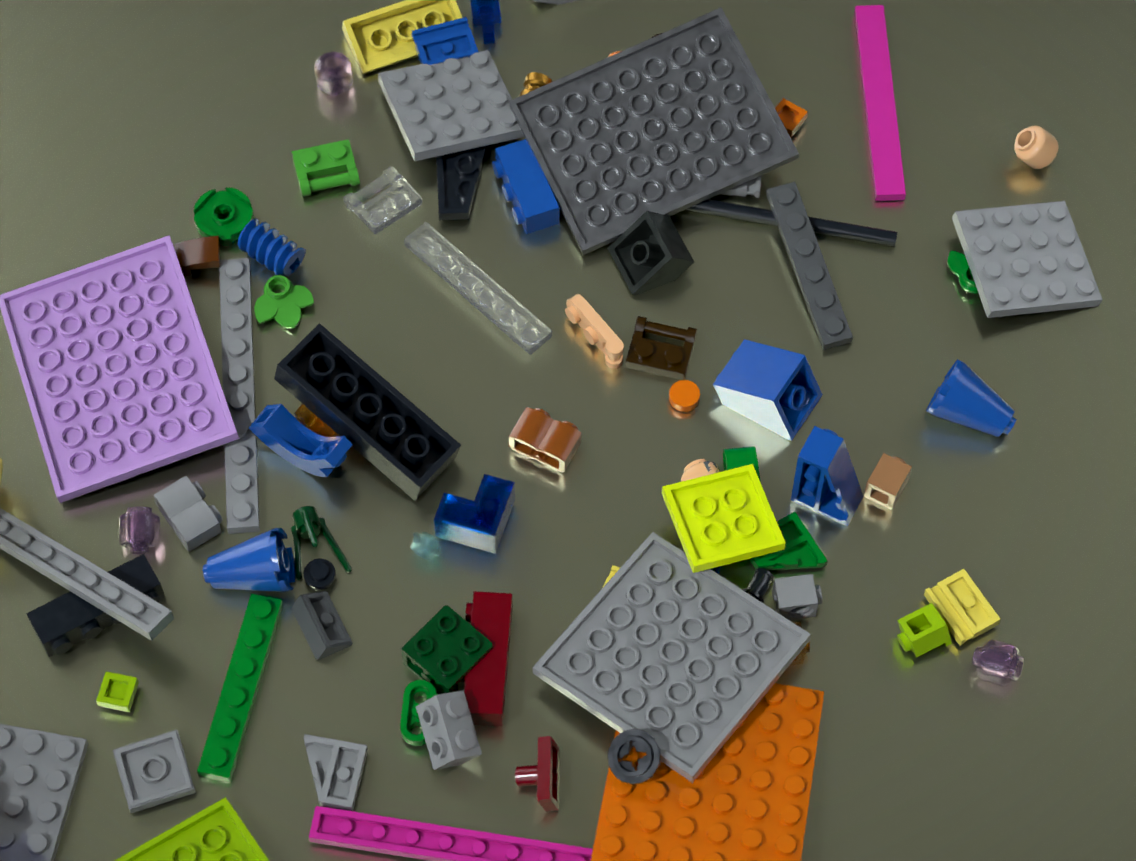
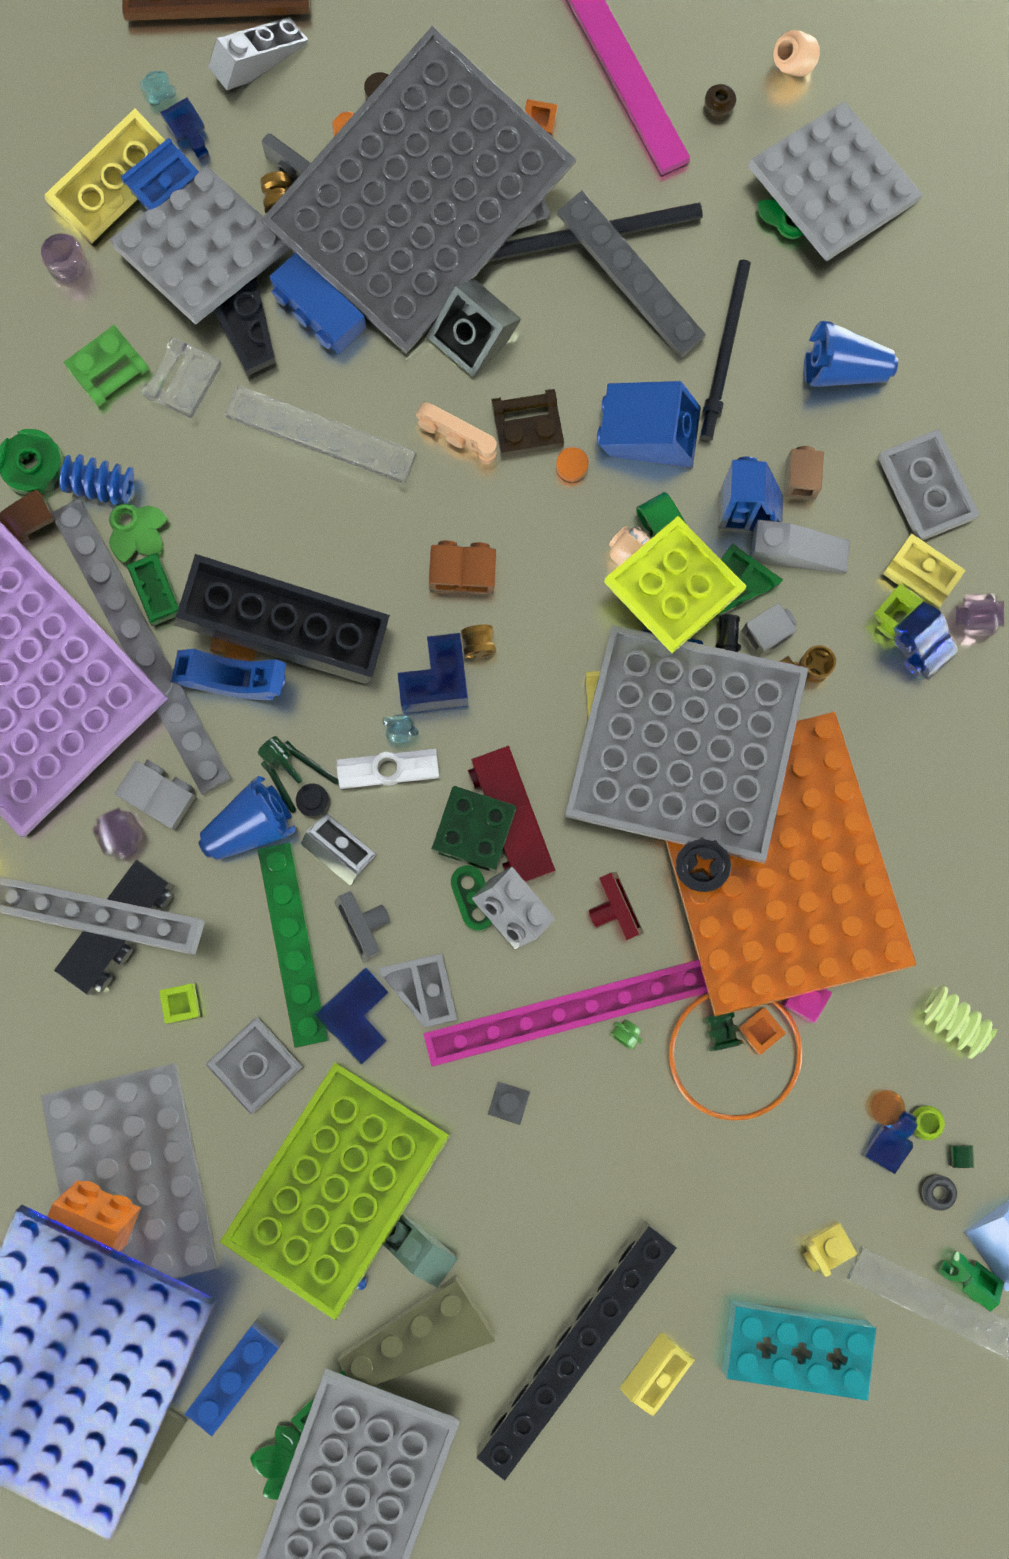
camera: 25 degrees left, 20 degrees up
none -> green plate [126,553,179,626]
none -> dark grey plate [261,133,311,179]
none -> clear blue plate [314,967,389,1065]
none -> dark grey tile [334,891,390,962]
none -> white piece [337,749,439,789]
none -> pearl gold wheel [461,624,496,659]
none -> black bar [700,259,751,441]
none -> dark brown plate [705,84,736,117]
none -> light grey slope [750,520,850,573]
none -> pearl gold wheel [798,645,836,684]
none -> light grey plate [878,429,980,541]
none -> clear blue brick [894,601,958,680]

